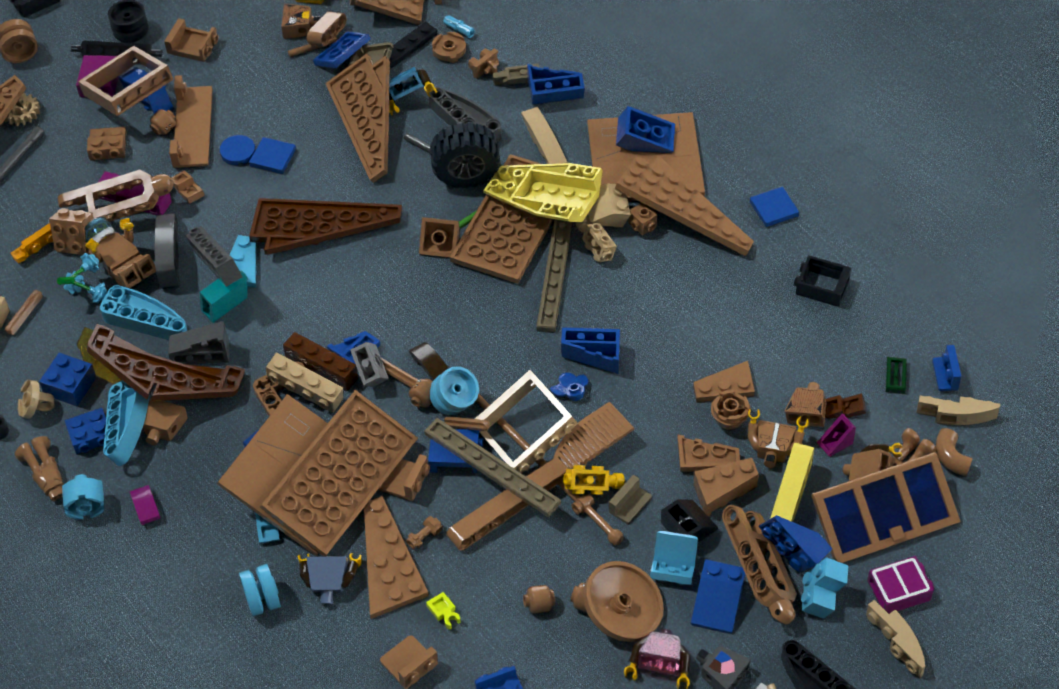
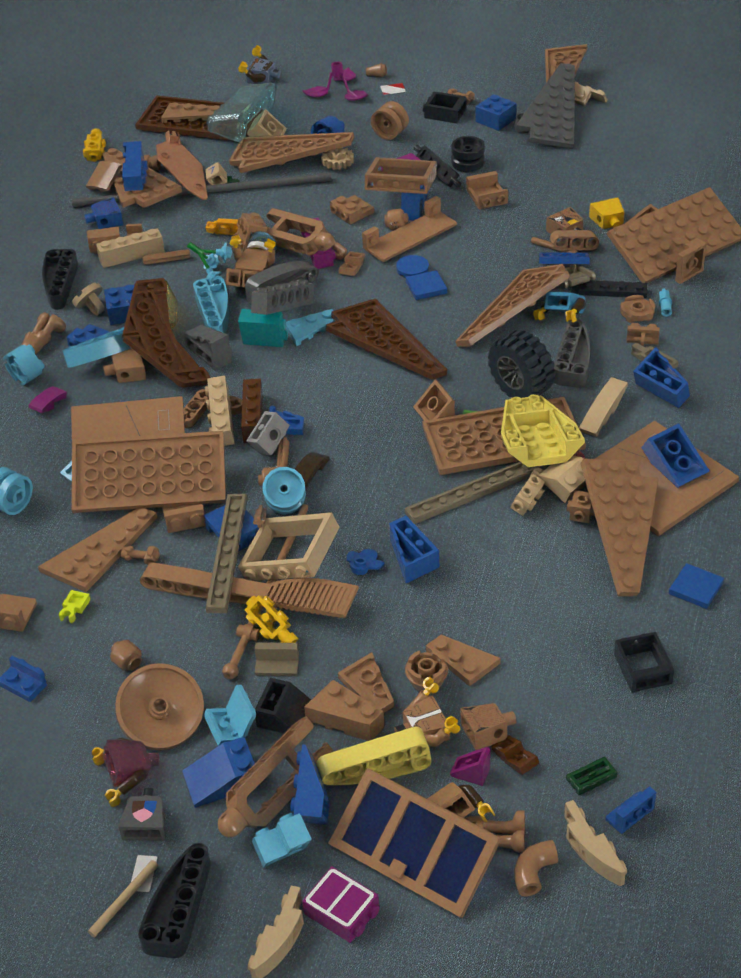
camera: 55 degrees right, 10 degrees down
sand blue torso [298,553,361,604] -> none

